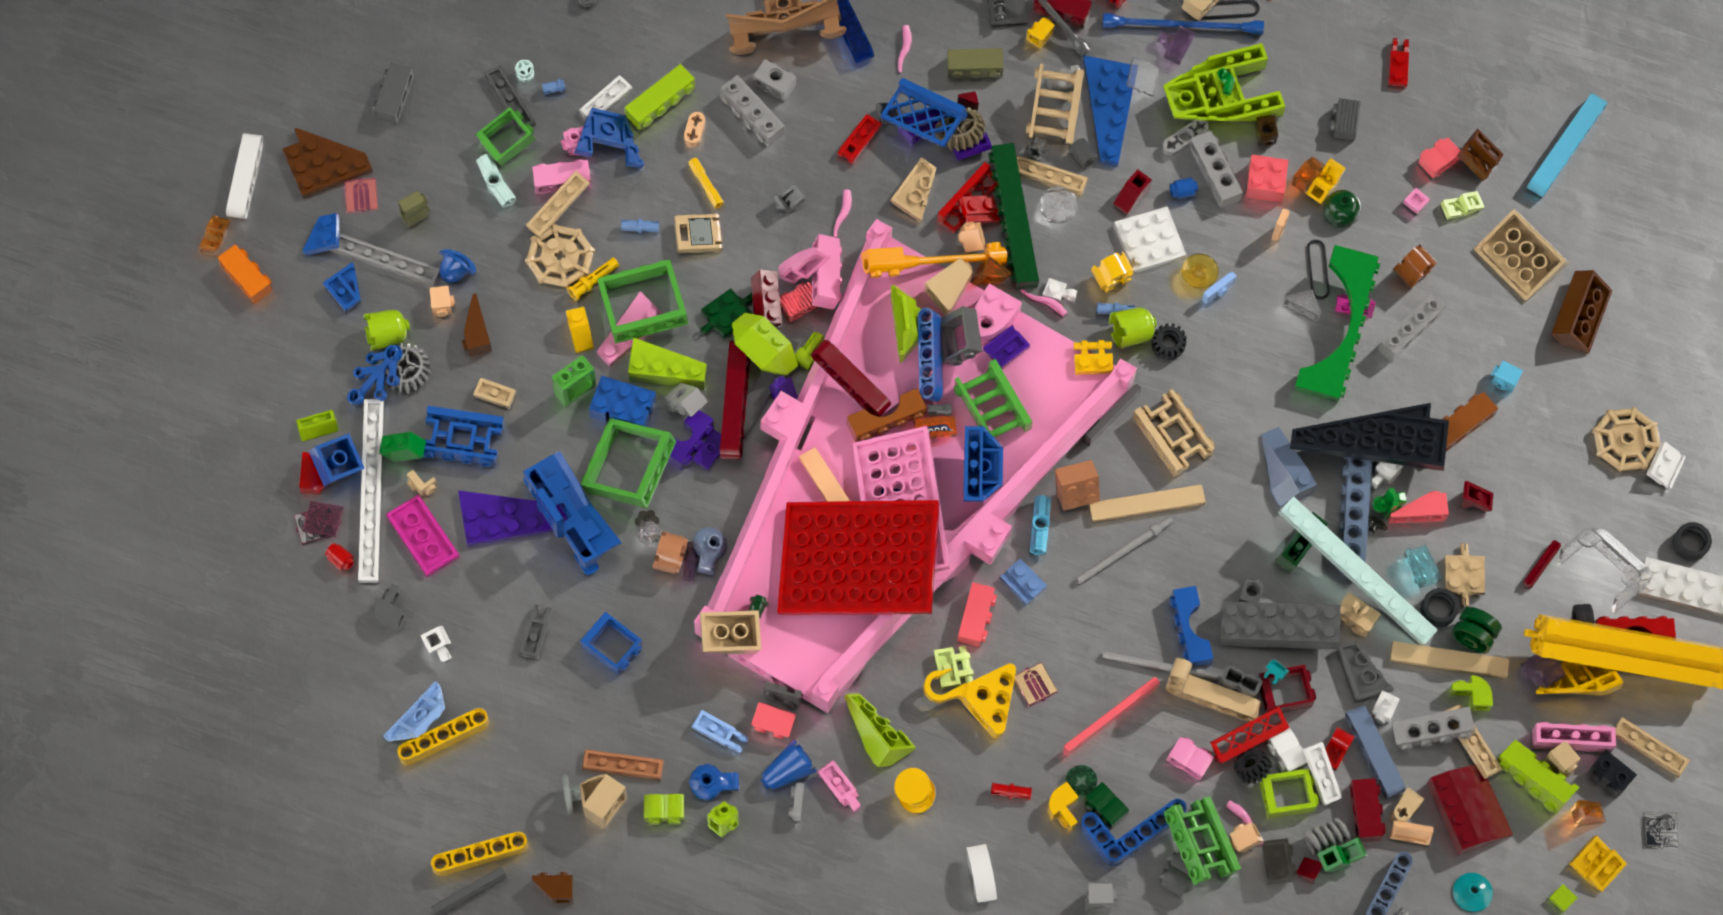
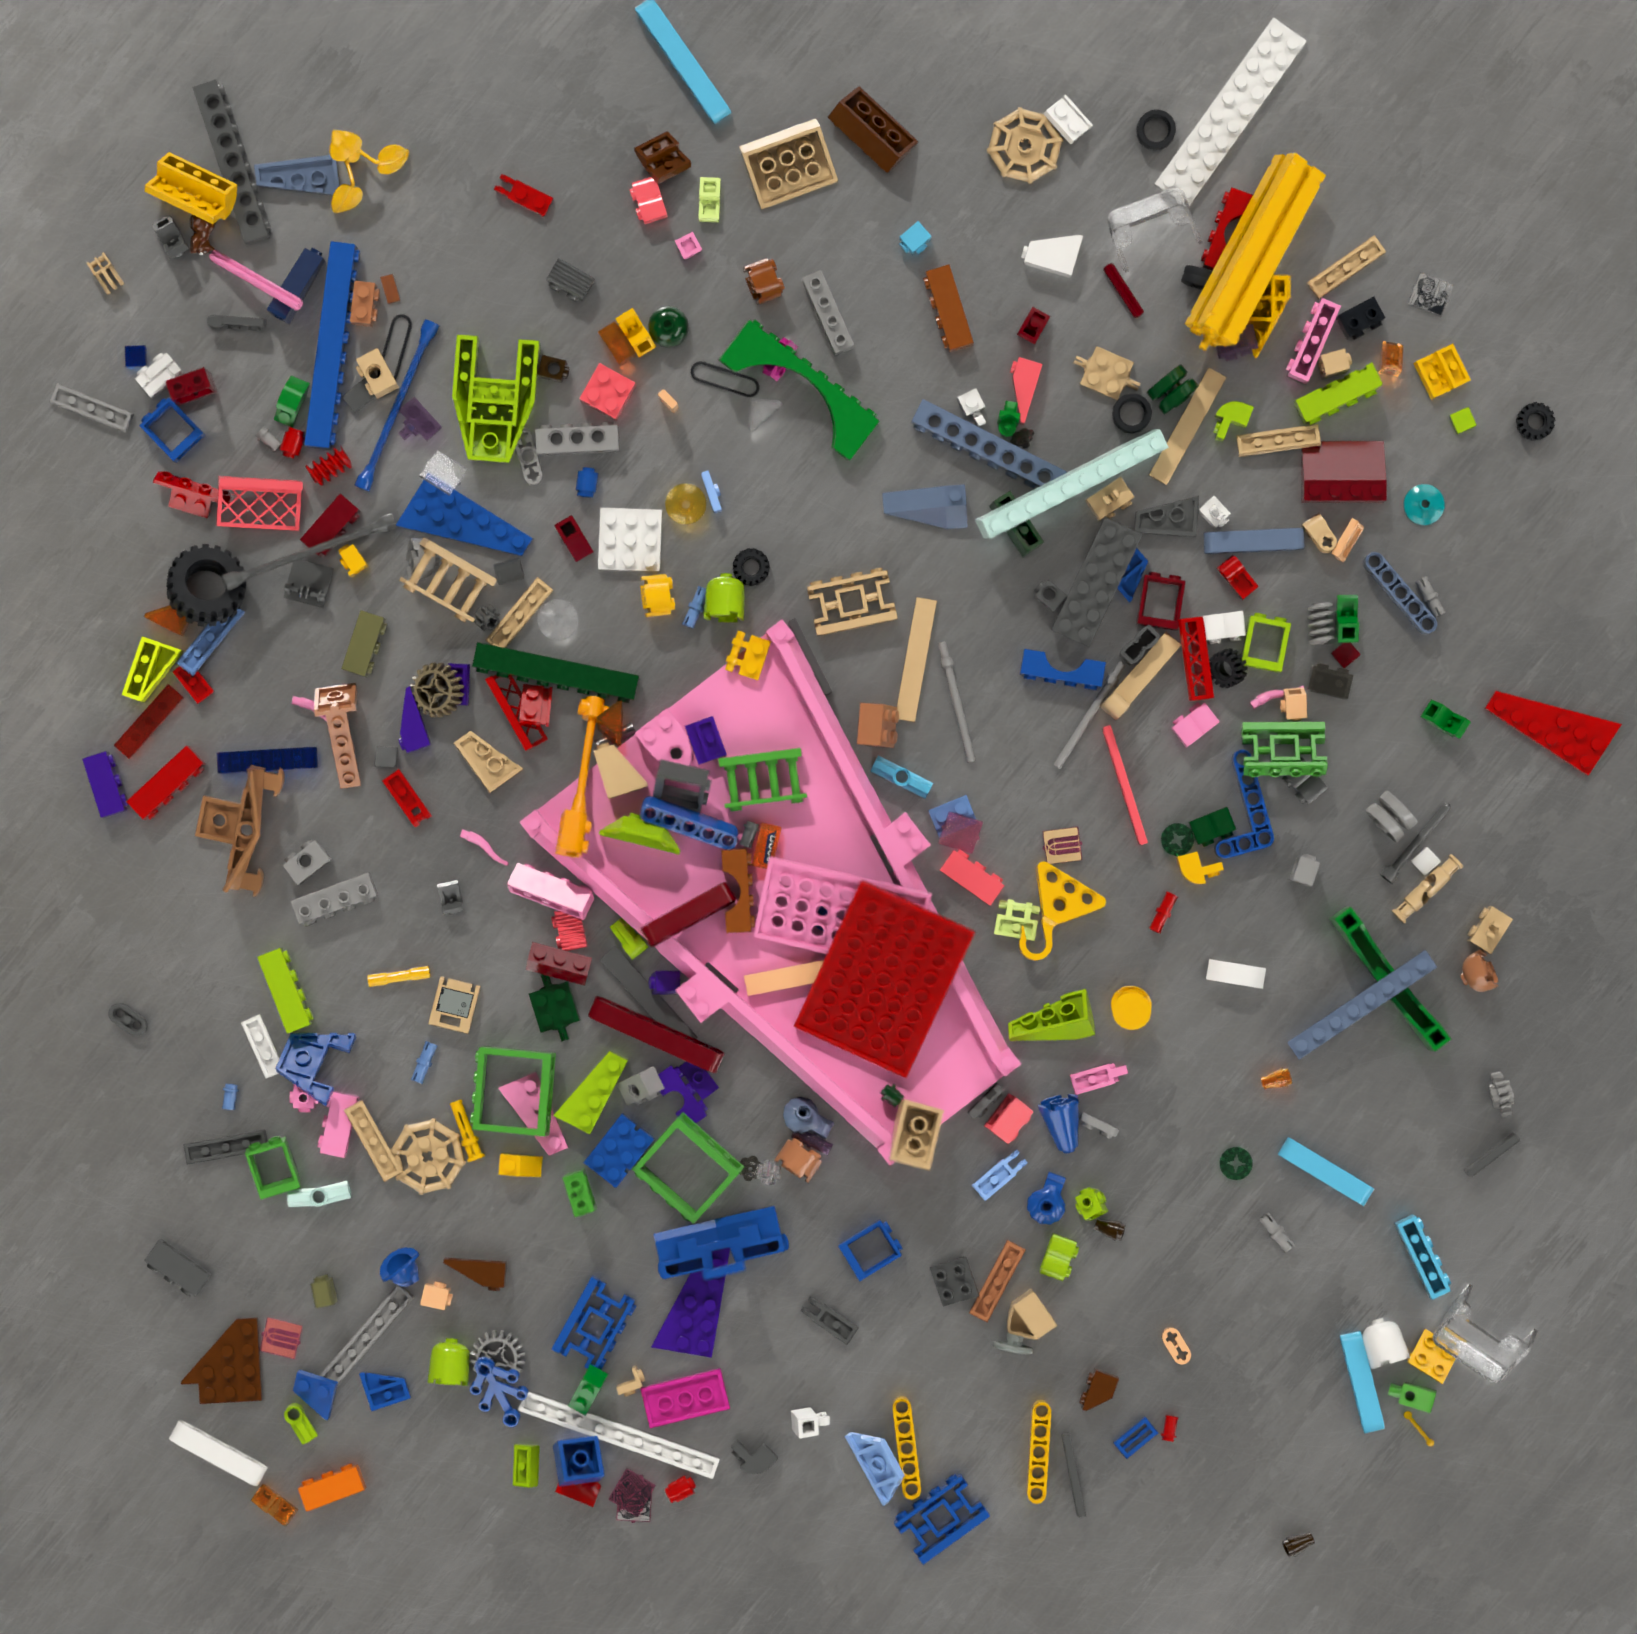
camera: 65 degrees left, 20 degrees up
tan plate [473,378,516,409] -> none
light aqua wheel [515,59,534,83] -> none
light nougat beam [684,112,705,147] -> none
lime wedge [732,313,798,377] -> none
bright pink slope [778,247,831,284] -> none
blue fence [880,78,967,148] -> none
dark red slope [957,91,979,111] -> none
light nougat brick [958,222,986,253] -> none
blue wedge [964,426,1003,502] -> none
bright pink animal [1021,289,1068,317] -> none
white plate [1043,278,1077,303] -> none
green arm [1217,68,1235,96] -> none
teal tile [1264,659,1289,684] -> none
black wing [1290,403,1449,471] -> none
white plate [1303,742,1342,805] -> none
dark red brick [1349,778,1386,842] -> none
light grey brick [1392,707,1475,751] -> none
clear light blue bracket [1403,544,1442,589] -> none
none -> lime piece [284,1403,318,1445]
none -> nougat bracket [314,683,361,789]
none -> blue fence [894,1474,990,1565]
none -> dark grey hinge [930,1256,979,1307]
none -> clear pink piece [938,811,983,854]
none -> white slope [1021,235,1083,278]
none -> dark brown cone [1094,1218,1126,1241]
none -> blue wing [1117,548,1148,603]

